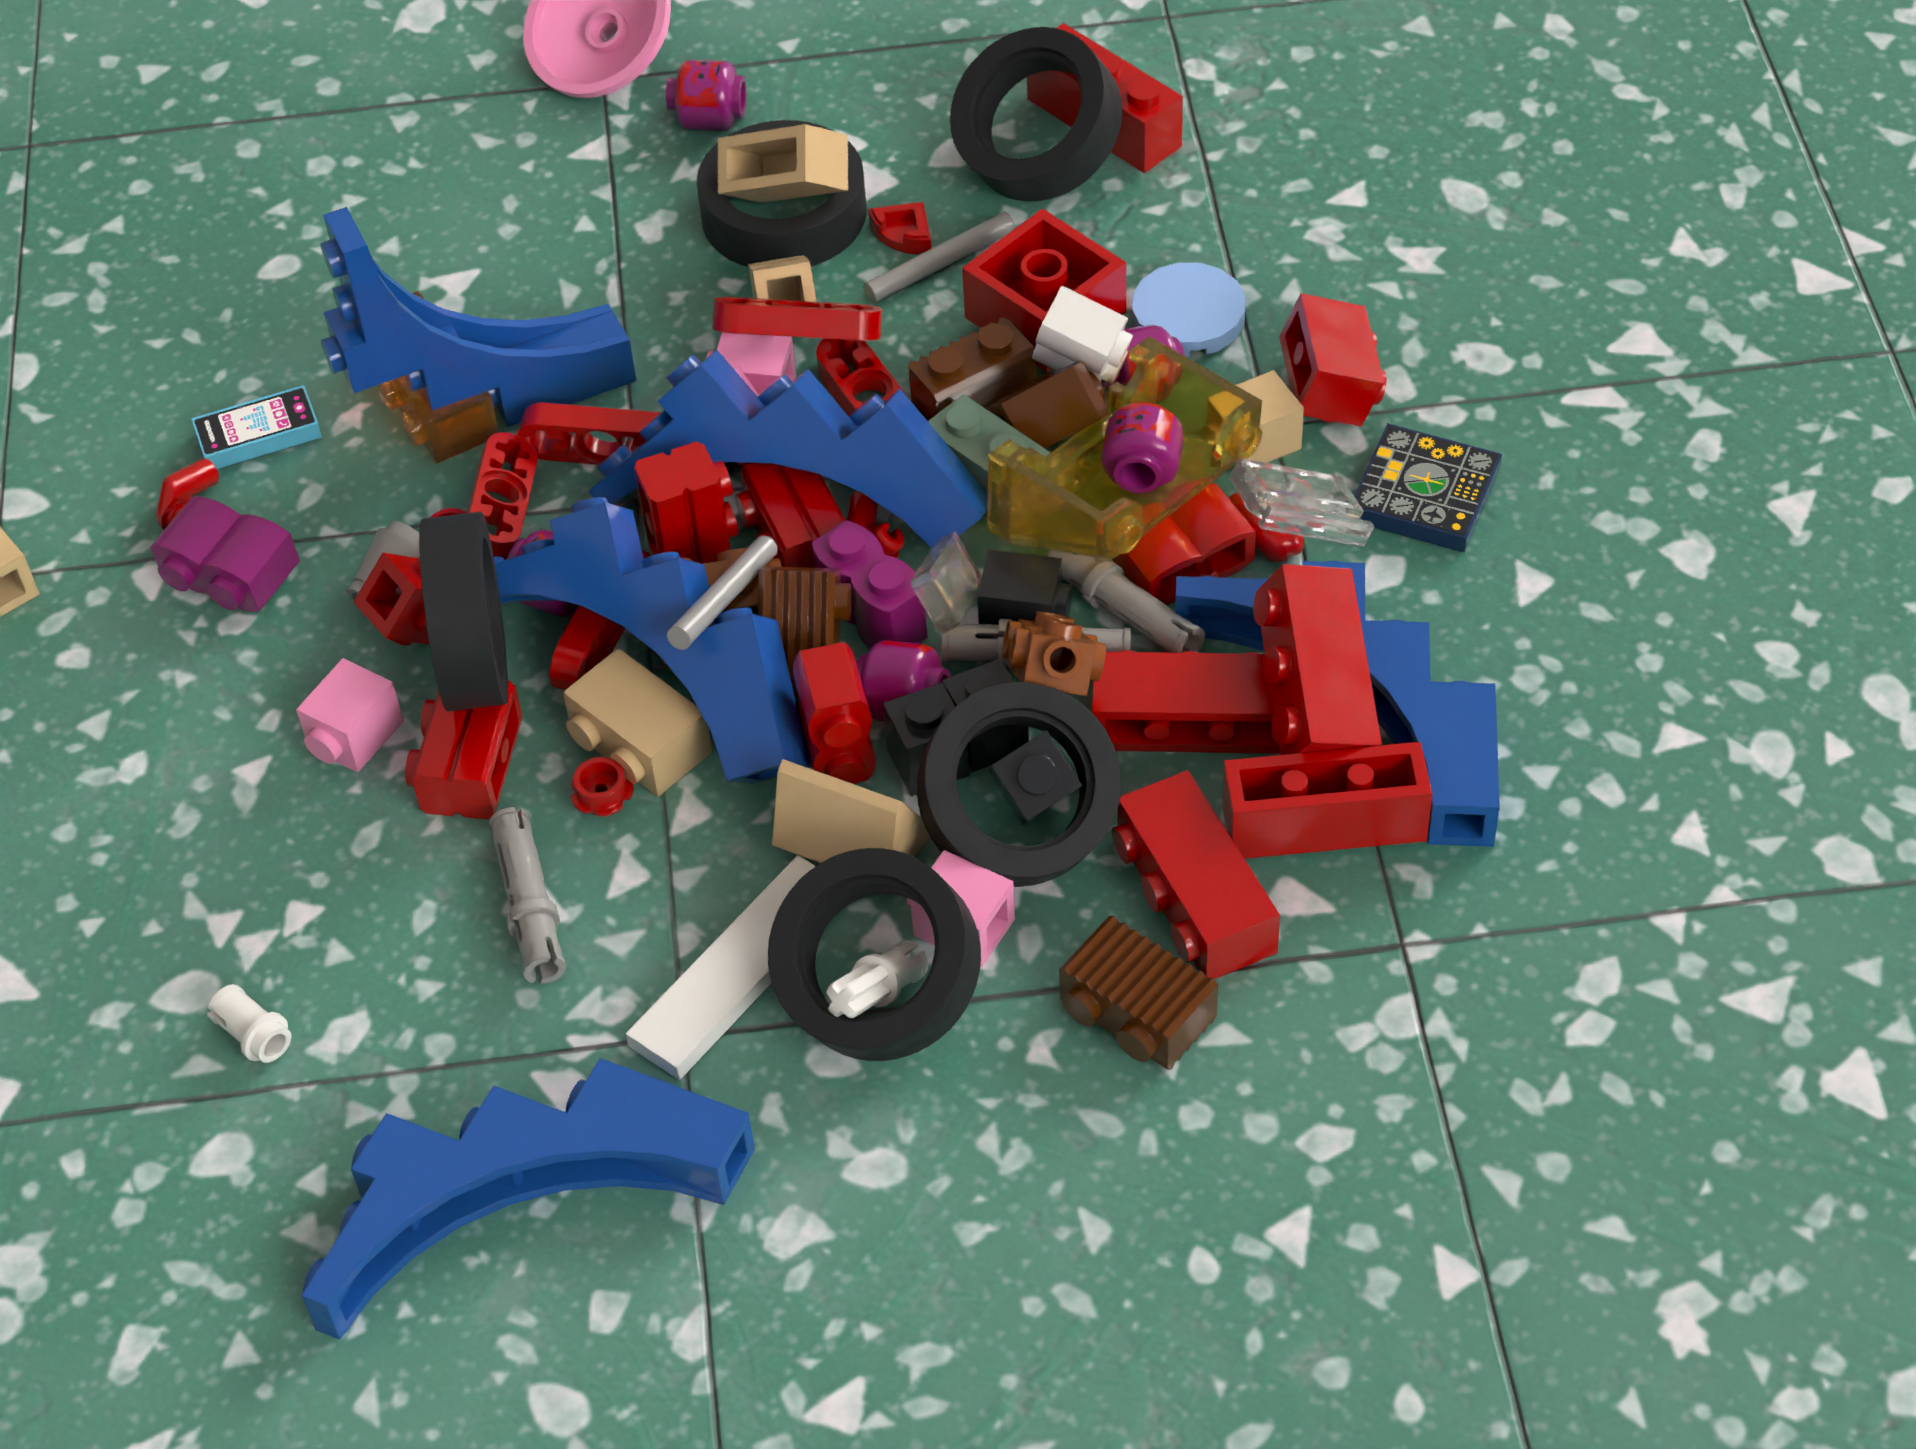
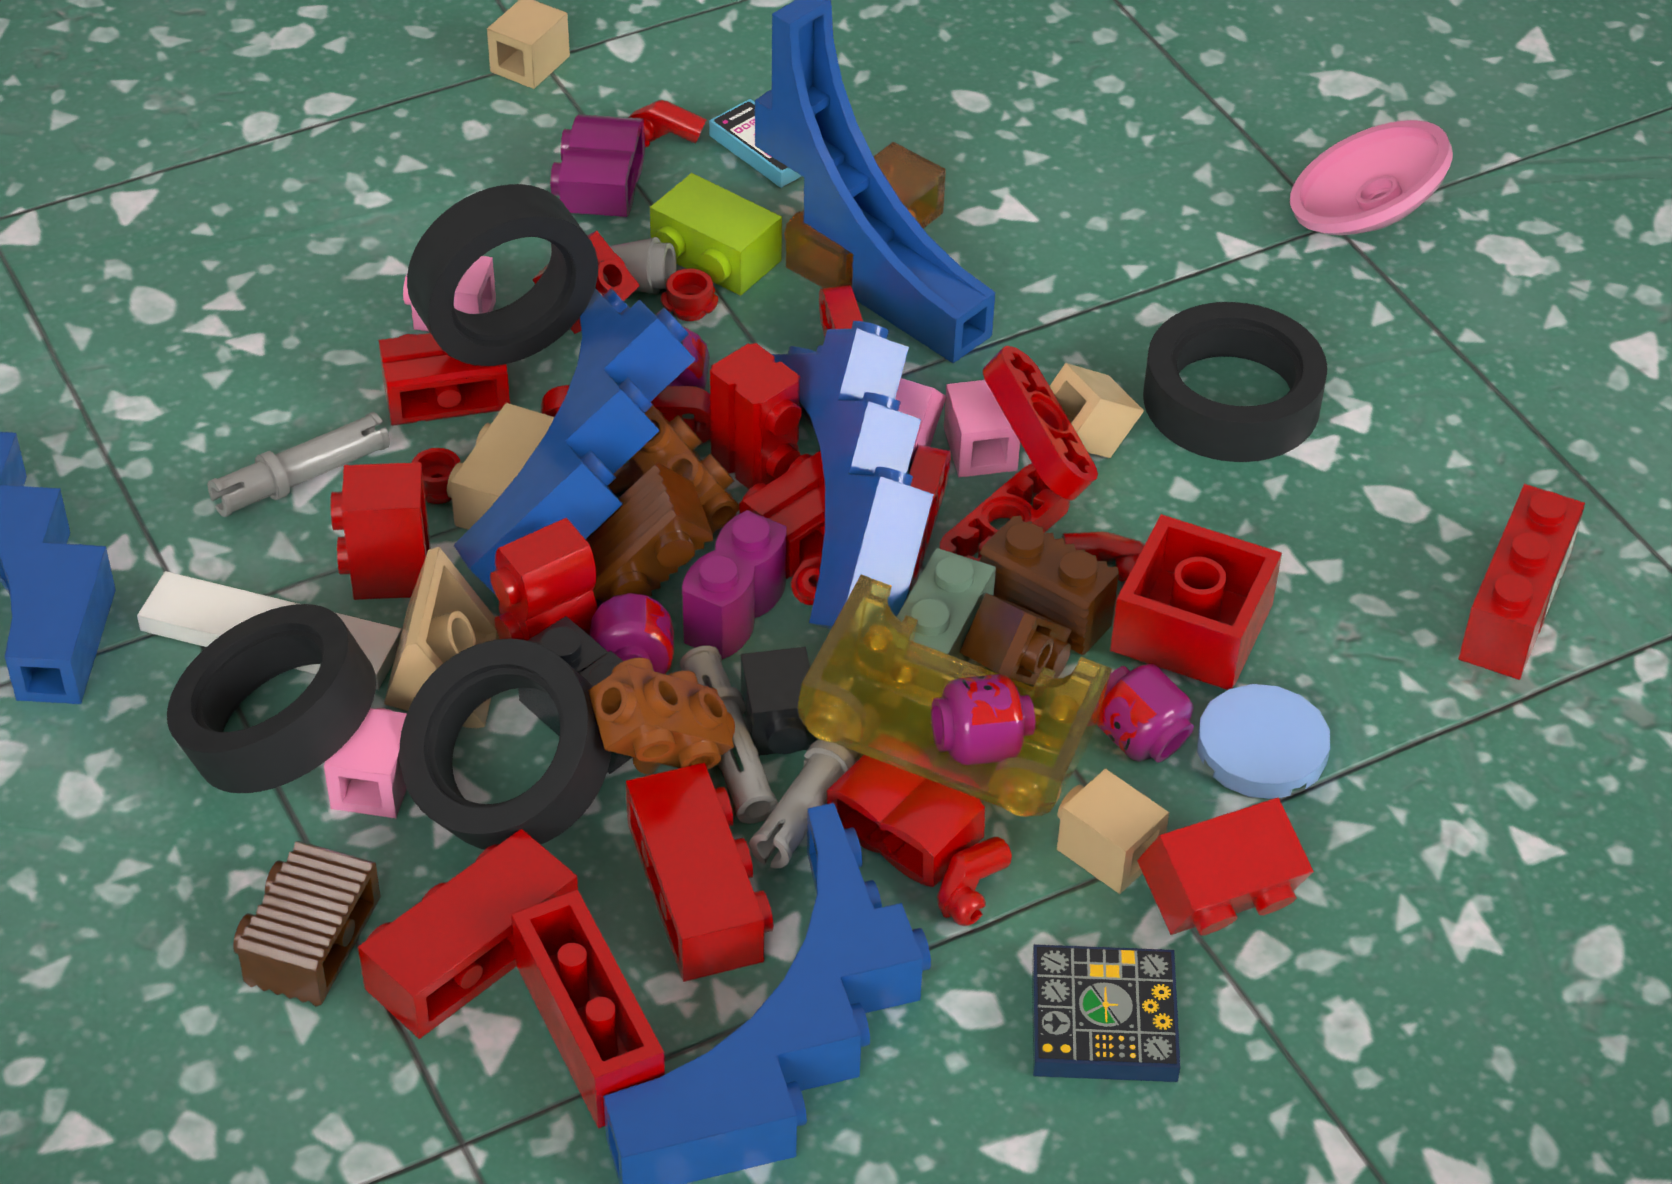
camera: 65 degrees right, 5 degrees down
white pin [207,984,291,1063] -> none
red beam [466,432,538,560] -> none
magenta head [666,59,747,131] -> none
light grey bar [667,536,778,650] -> none
tan brick [718,124,848,203] -> none
white axle [826,940,928,1019] -> none
light grey bar [864,211,1015,304] -> none
red tile [868,202,932,255] -> none
clear plate [910,531,982,634] -> none
black tyre [950,27,1122,202] -> none
black brick [988,730,1082,825] -> none
white brick [1032,286,1133,384] -> none
clear plate [1229,458,1374,547] -> none
brick [1253,564,1382,755] -> none
none -> red brick [331,462,431,600]
none -> lime brick [650,173,782,296]
none -> red arm [1062,531,1145,582]

